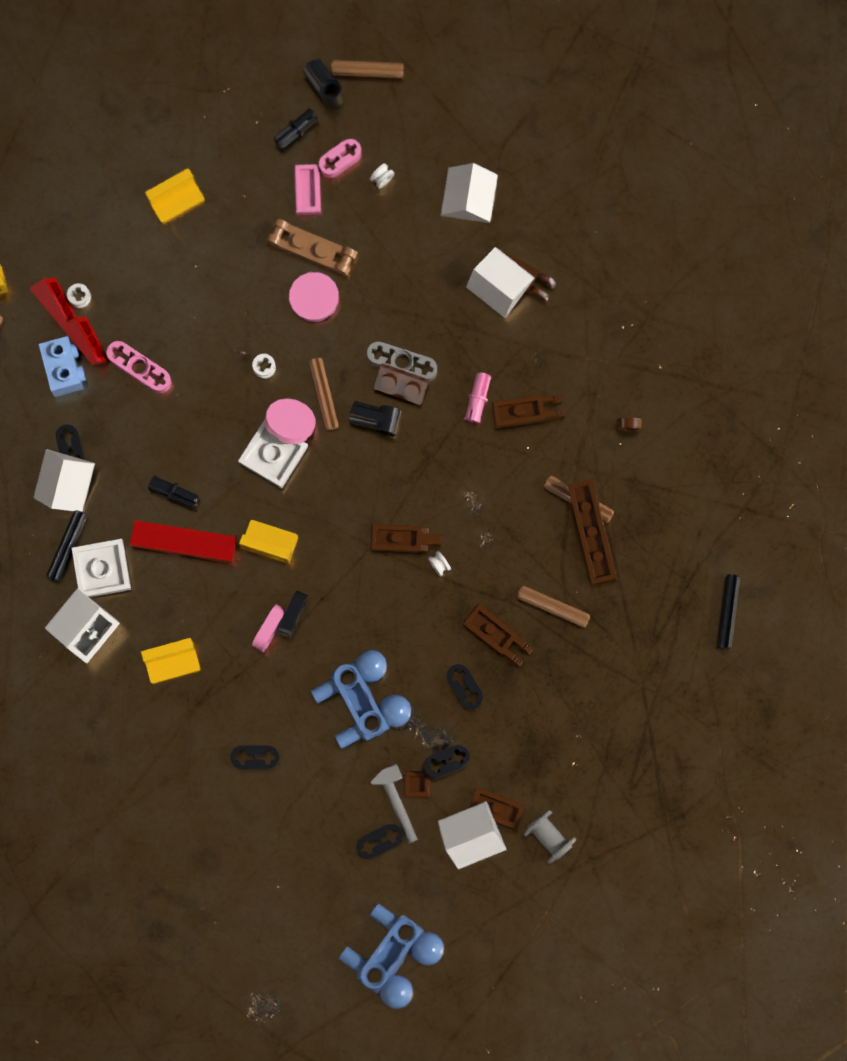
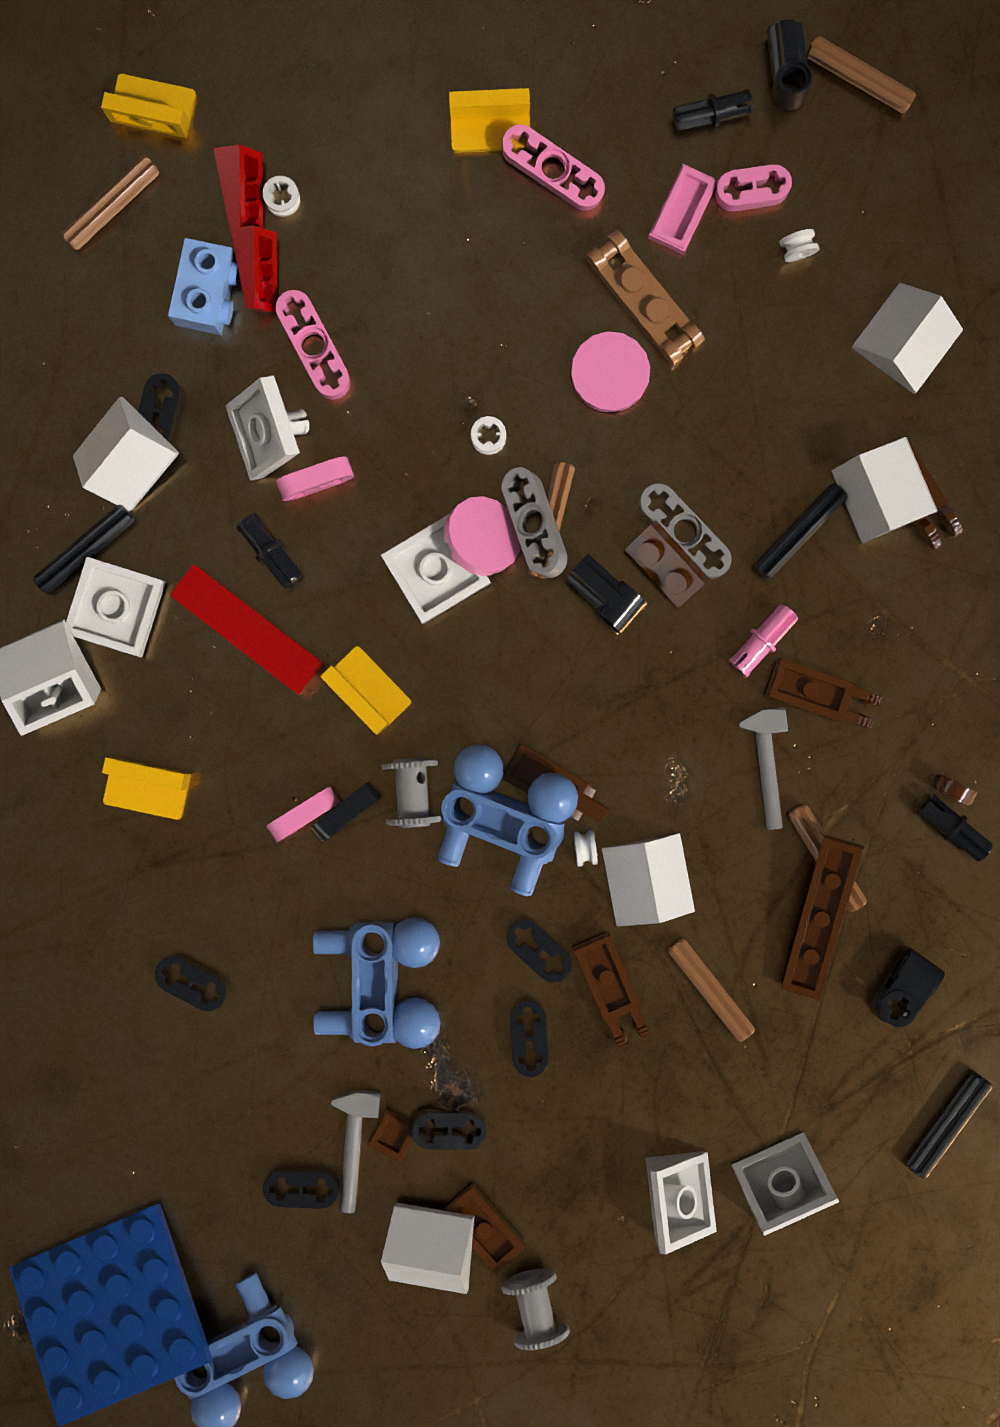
camera: 25 degrees right, 10 degrees up
none -> blue plate [9,1204,213,1427]
none -> white tile [225,376,309,481]
none -> bright pink beam [276,456,354,501]
none -> light grey hose [382,757,442,828]
none -> medium blue piece [436,744,578,896]
none -> bright pink beam [502,125,605,211]
none -> light grey beam [502,467,567,578]
none -> black beam [506,918,572,983]
none -> white slope [602,833,695,927]
none -> white slope [646,1151,717,1254]
none -> white slope [731,1132,839,1236]
none -> light grey piece [737,708,788,830]
none -> black axle [754,483,848,580]
none -> black piece [873,948,945,1027]
none -> black axle [917,794,993,862]

